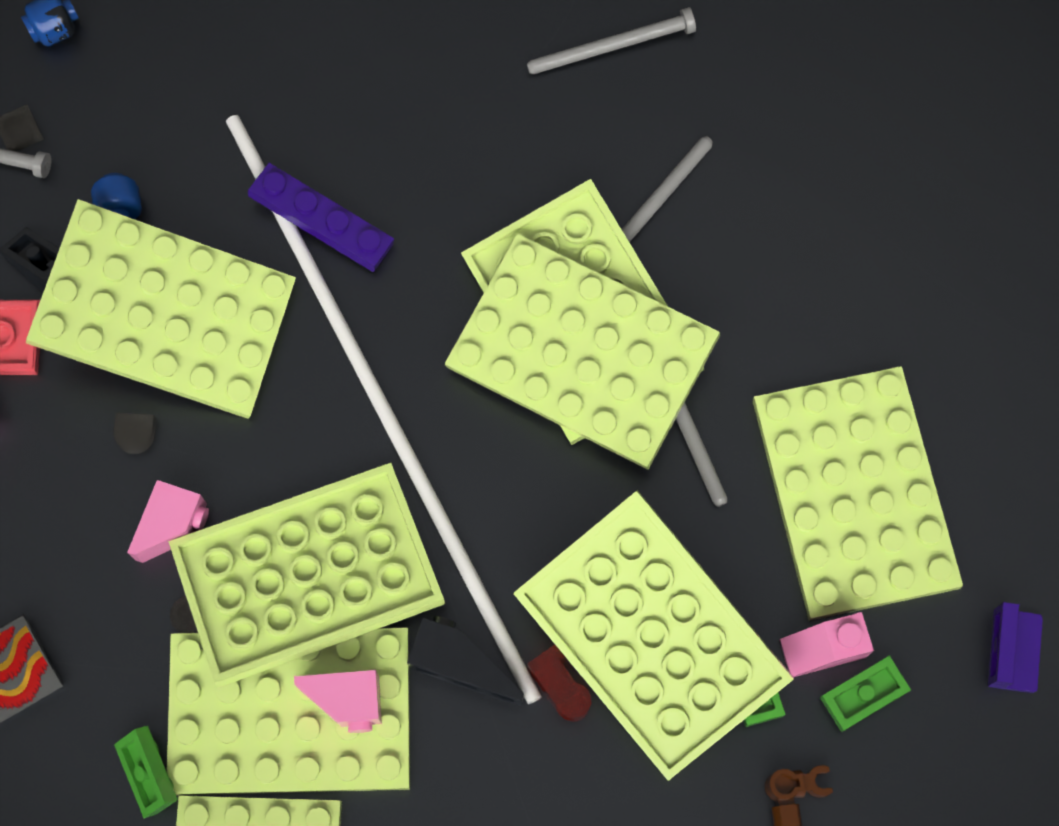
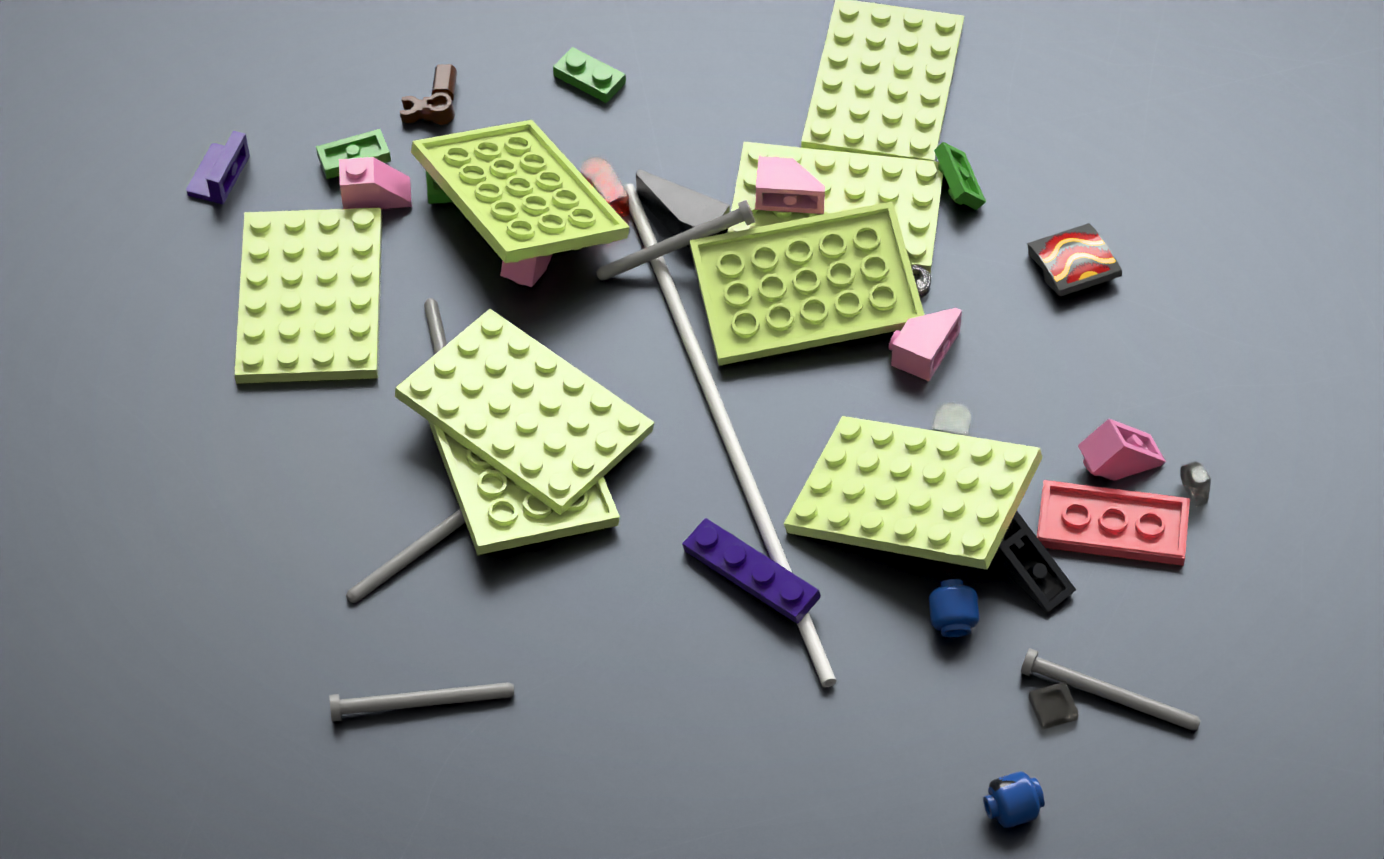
camera: 170 degrees left, 20 degrees down
none -> light grey bar [596,200,755,280]

